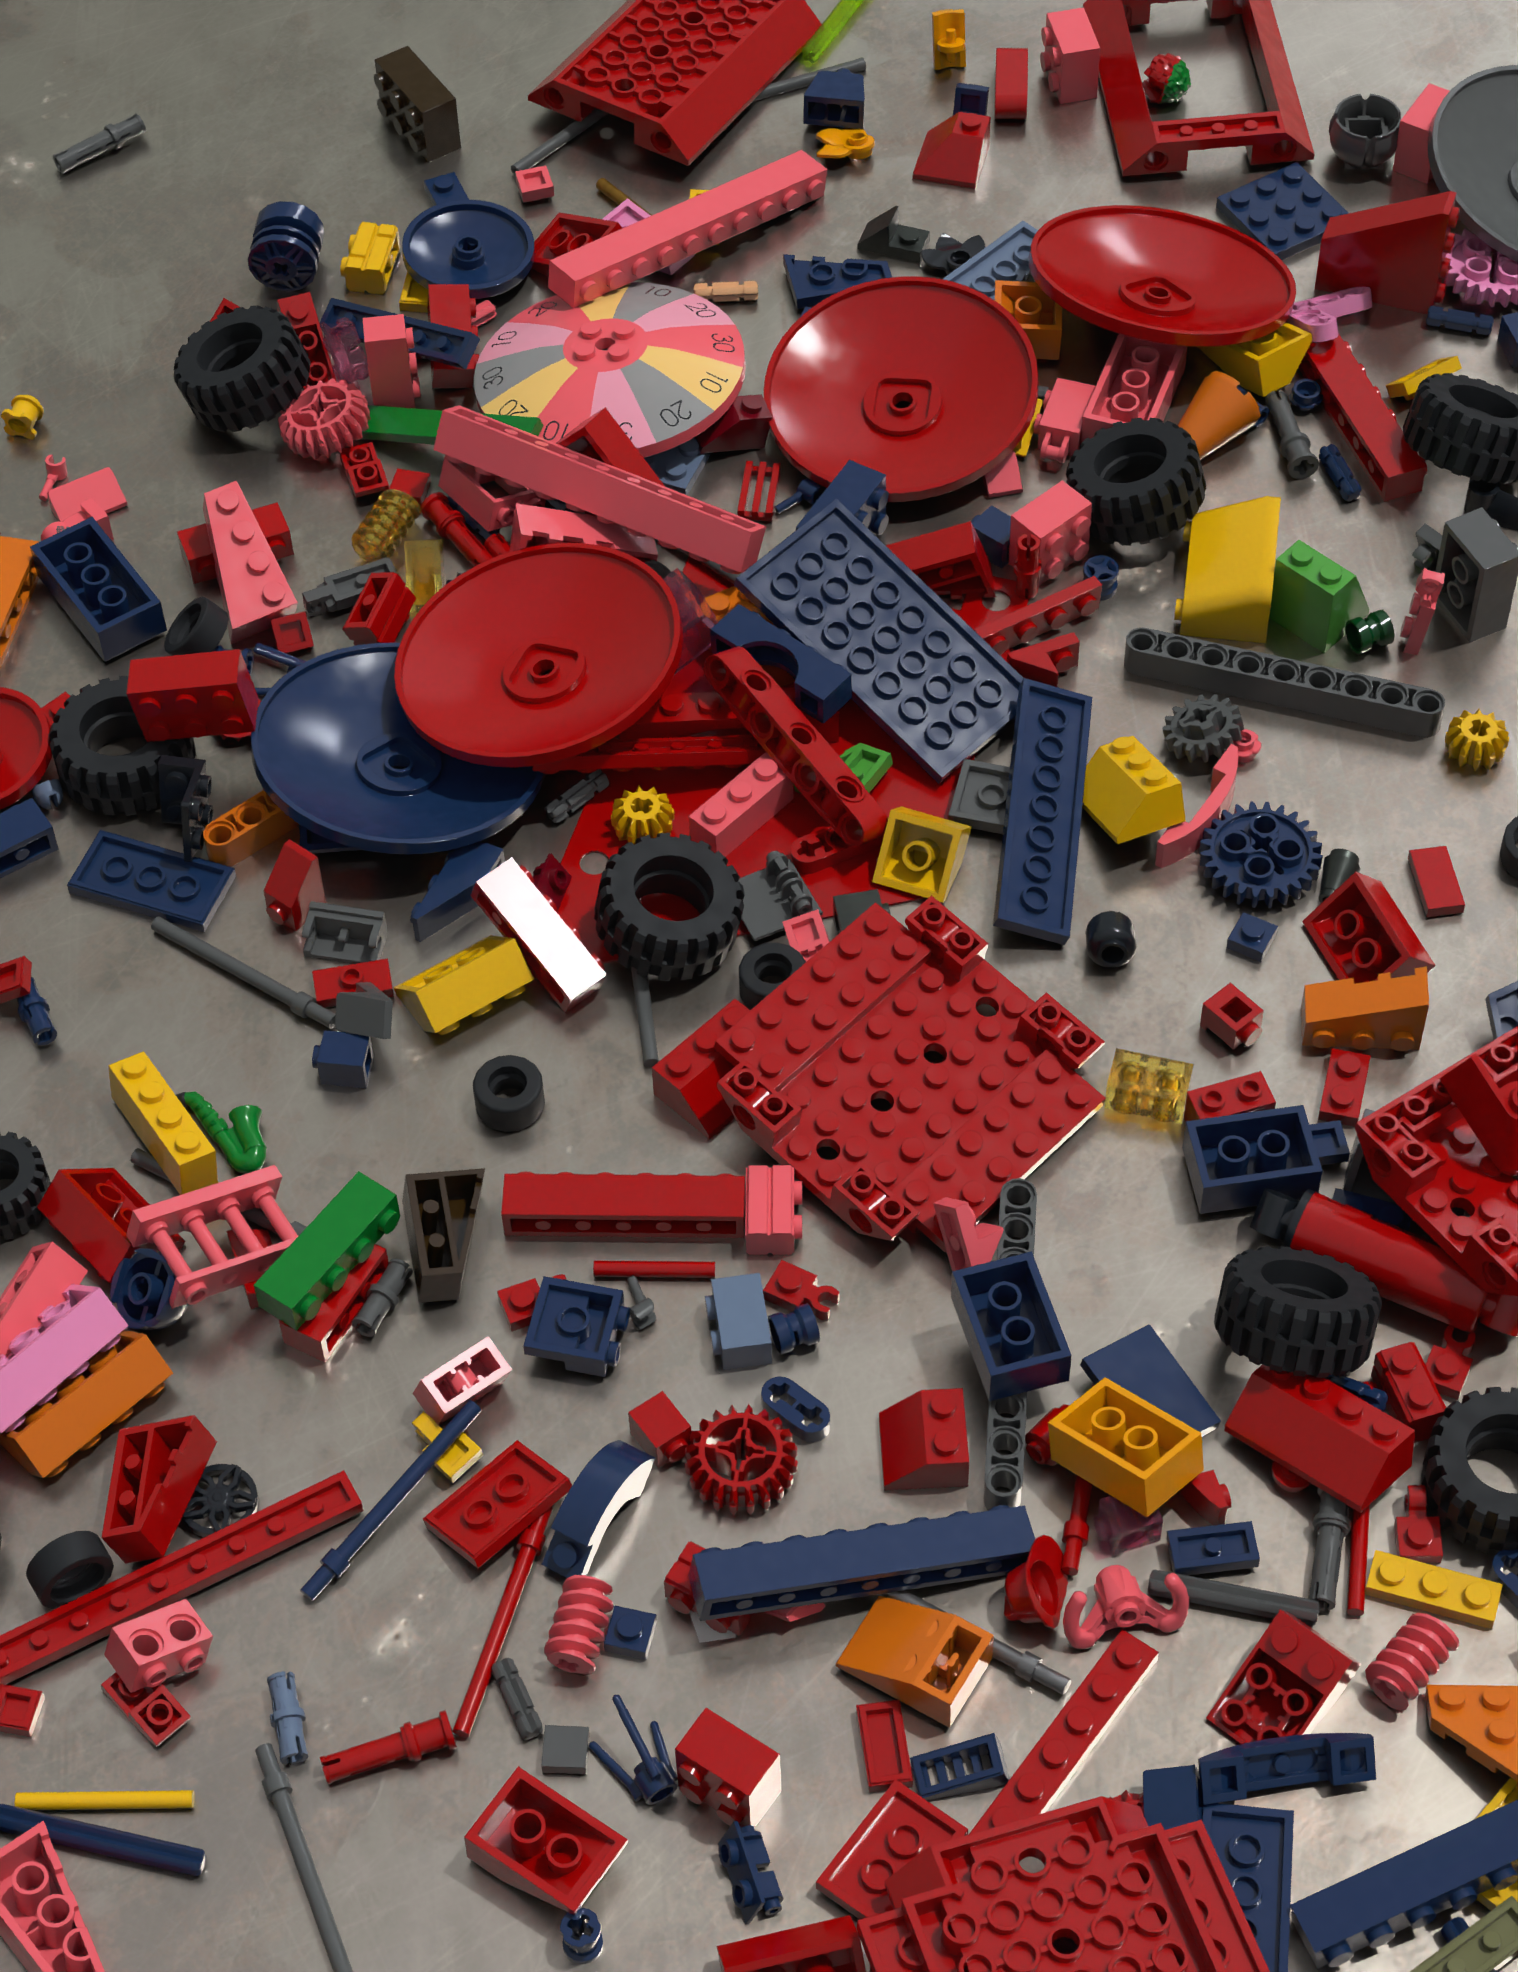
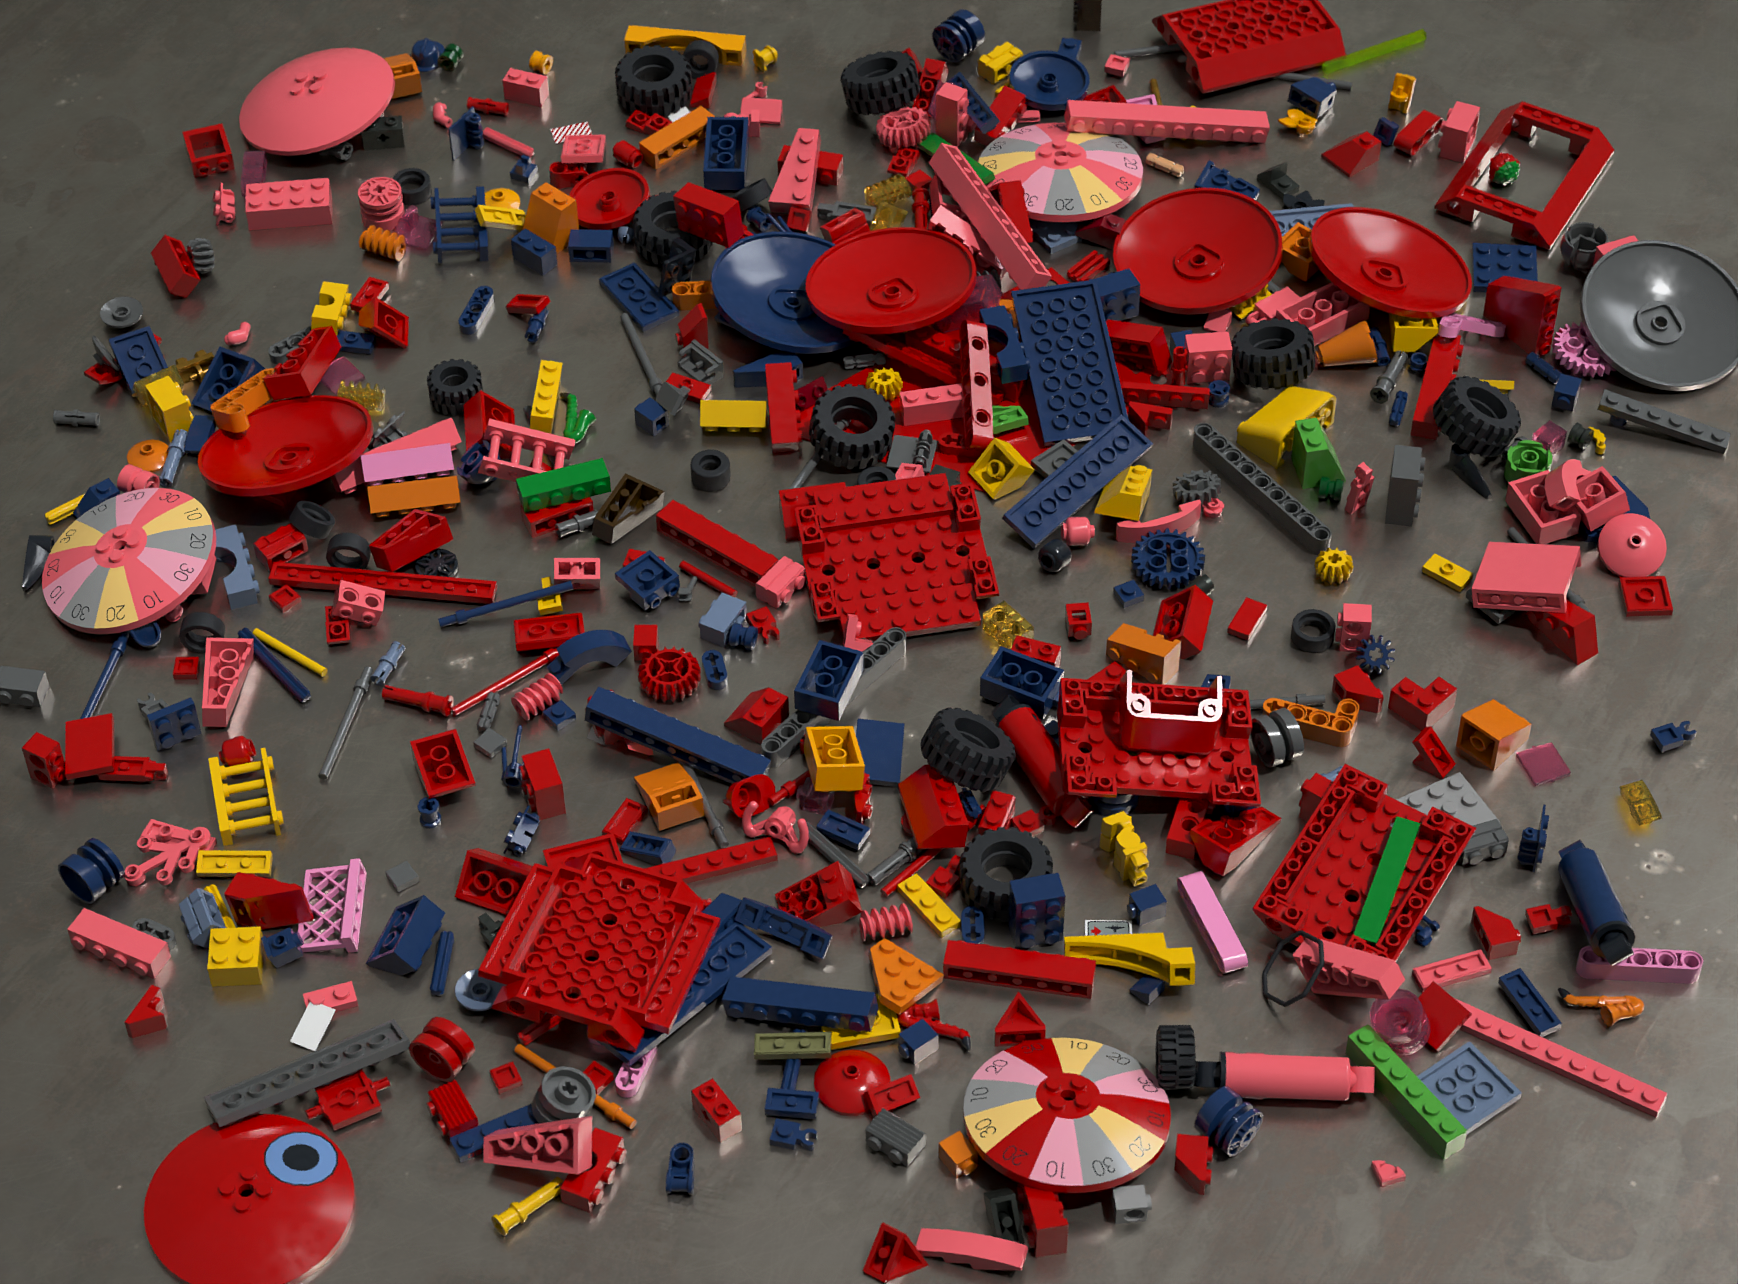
camera: 35 degrees right, 5 degrees down
none -> coral head [1061,517,1095,546]

